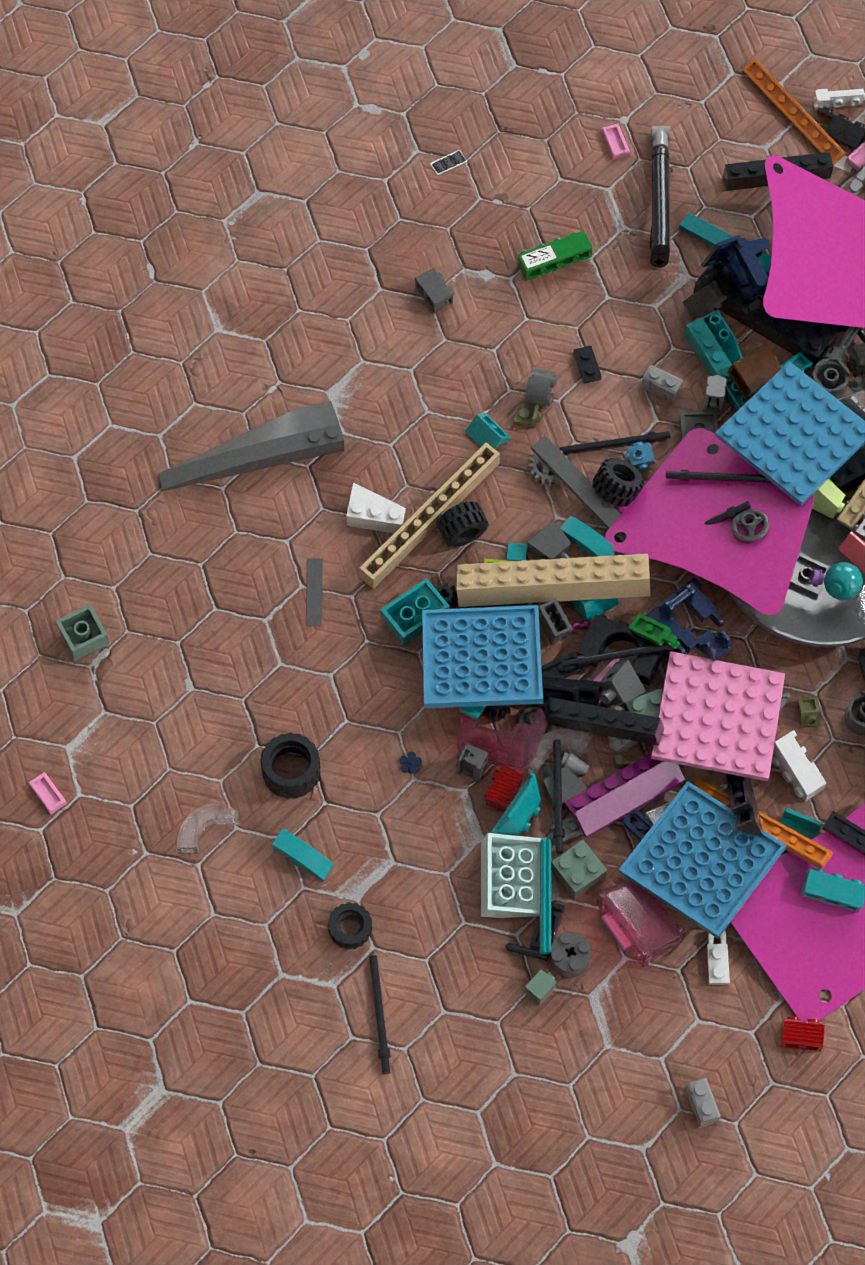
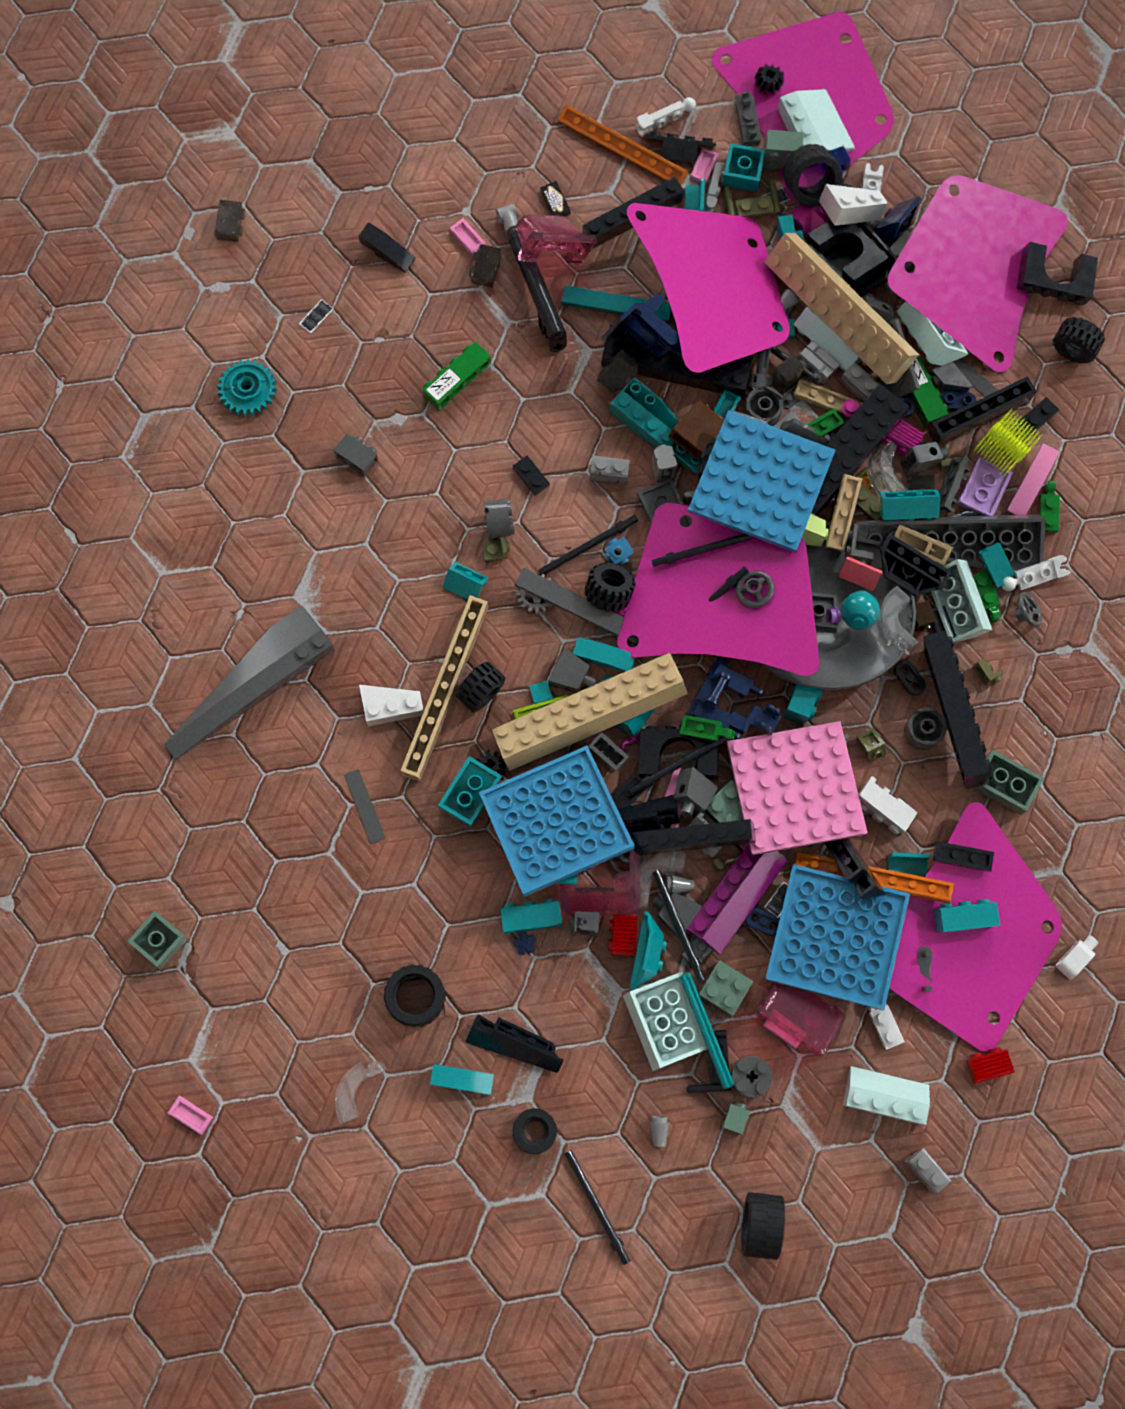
camera: 25 degrees left, 10 degrees up
none -> clear smoke brick [214,200,246,242]
none -> teal gear [217,359,277,417]
none -> black slope [358,222,415,273]
none -> black wedge [466,1014,564,1073]
none -> clear smoke brick [469,244,501,288]
none -> teal brick [500,898,562,934]
none -> clear pink windscreen [515,214,597,263]
none -> tile [540,181,571,220]
none -> light grey cone [649,1116,669,1147]
none -> teal panel [684,179,705,211]
none -> black tyre [741,1192,785,1260]
none -> teal brick [782,684,823,726]
none -> light aqua slope [842,1066,930,1125]
none -> dark grey piece [918,946,932,993]

